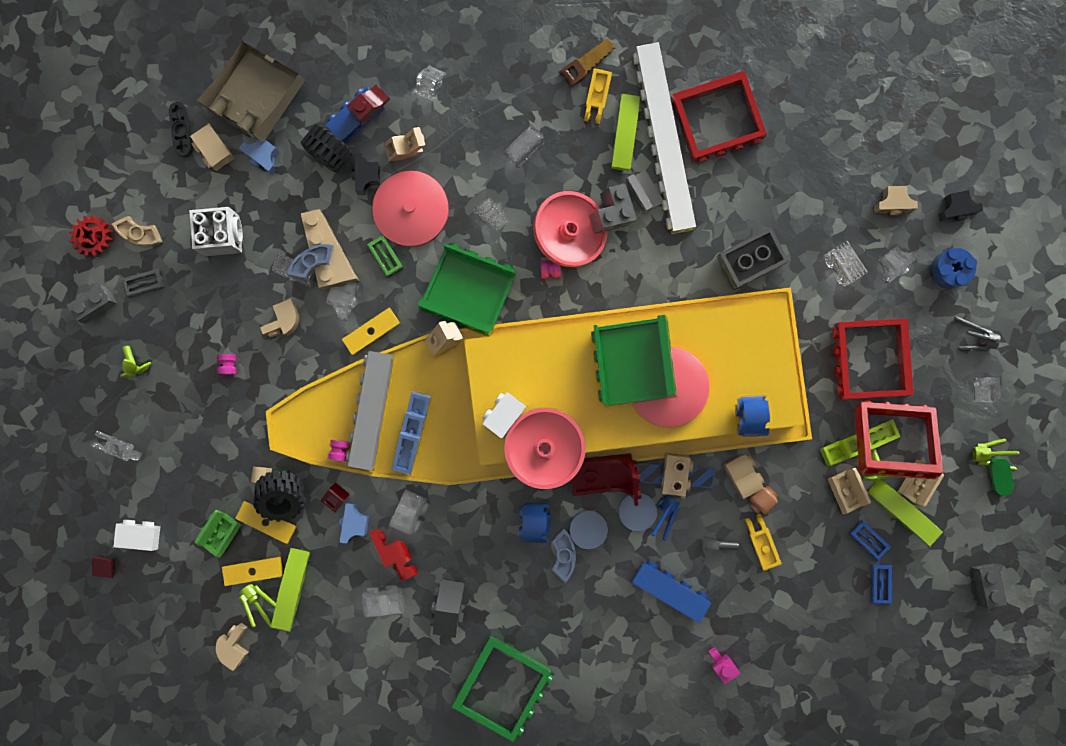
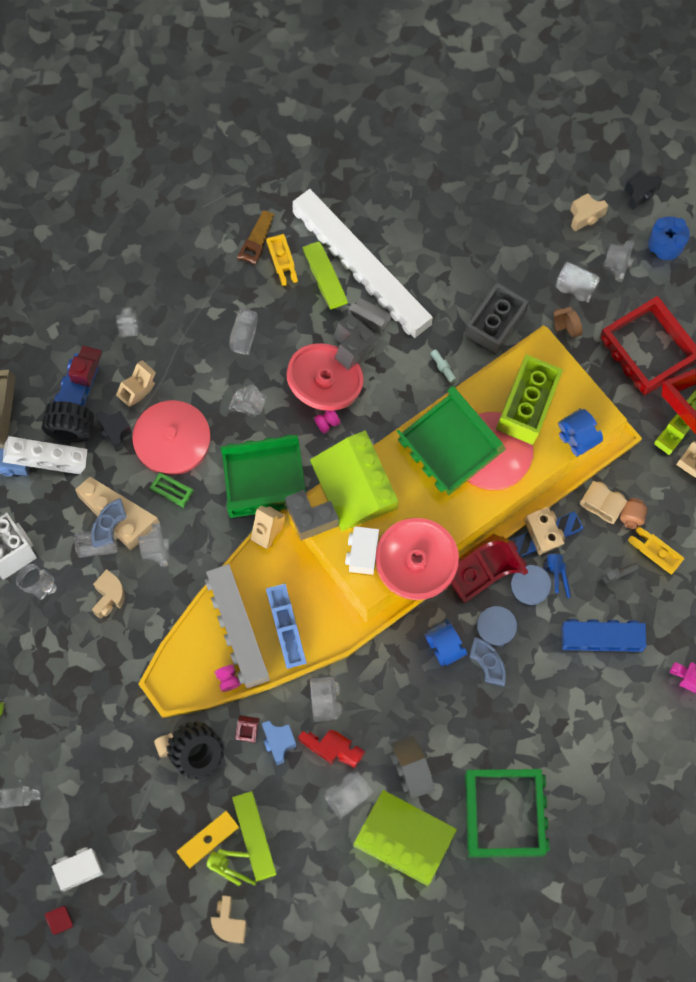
camera: 30 degrees left, 15 degrees down
bright green bracket [194,510,241,558] -> none
dark pink wheel [217,354,236,375] -> none
yellow tile [235,501,297,544] -> none
yellow tile [342,307,401,355] -> none
red window [671,70,767,163] -> none
none -> white brick [2,436,87,474]
none -> clear piece [16,564,56,600]
none -> dark grey brick [285,490,339,541]
none -> lime slope [310,430,398,531]
none -> lime slope [354,790,457,886]
none -> light aqua bar [431,350,457,384]
none -> lime brick [496,354,563,445]
none -> medium nougat piece [553,307,583,338]

